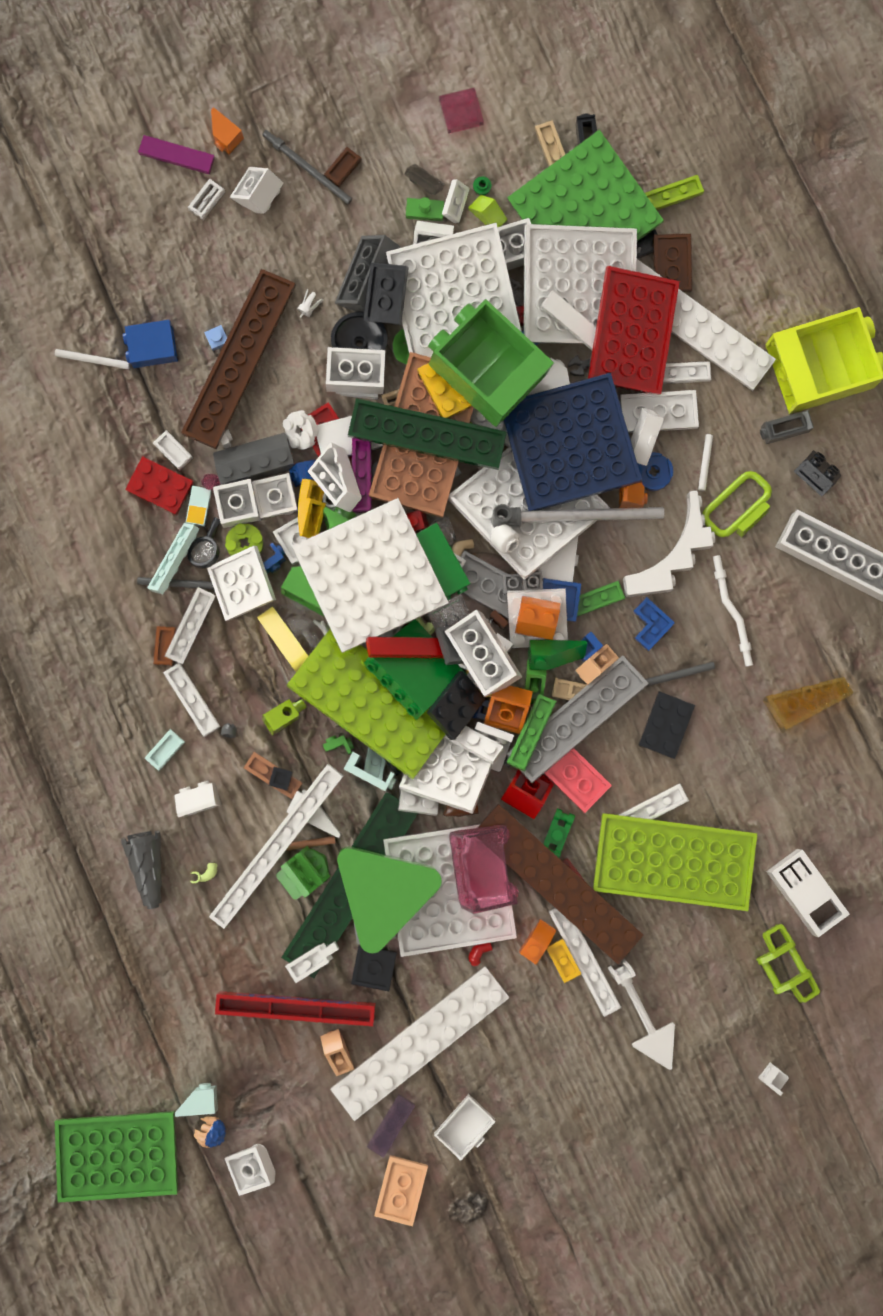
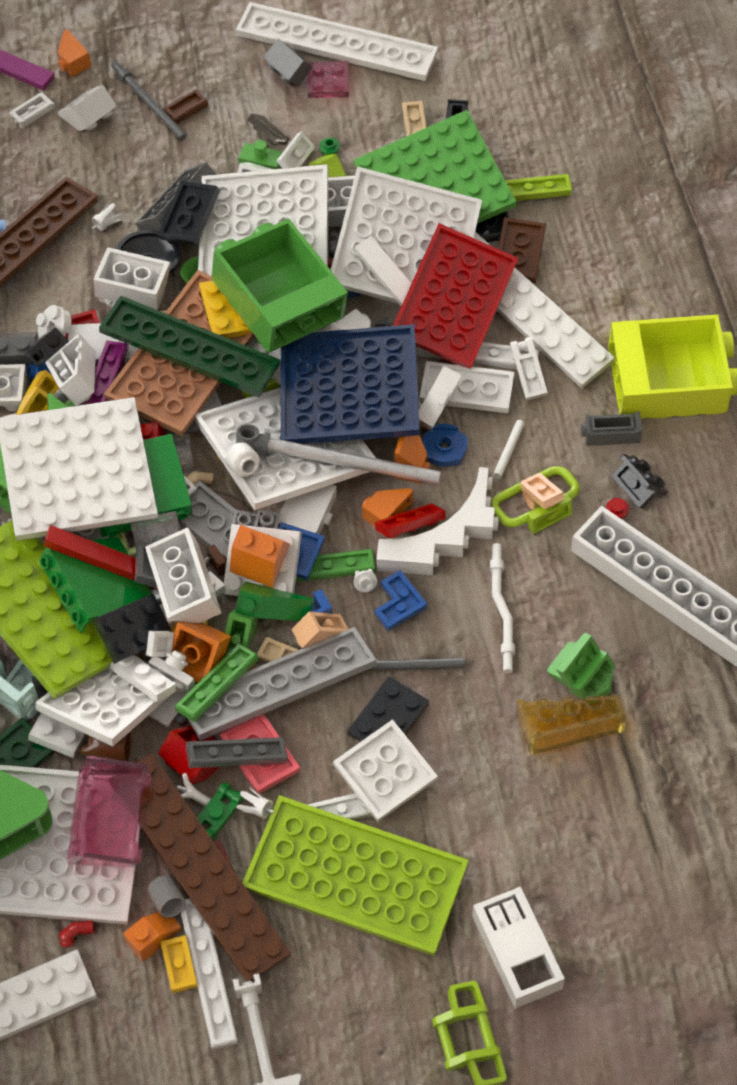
camera: 15 degrees right, 25 degrees down
none -> black leg [25,325,69,367]
none -> white plate [146,631,174,657]
none -> light grey piece [148,876,185,918]
none -> white plate [165,650,188,671]
none -> white bar [177,773,210,807]
none -> dark grey tile [186,737,288,768]
none -> white plate [236,2,438,81]
none -> white piece [236,787,274,819]
none -> brick [263,38,313,86]
none -> white plate [333,720,438,822]
none -> white plate [353,569,377,592]
none -> orange slope [362,488,413,527]
none -> red plate [375,503,446,538]
none -> white plate [510,337,548,401]
none -> light nougat plate [520,473,564,509]
none -> bright green piece [547,633,616,704]
none -> red plate [606,498,629,519]

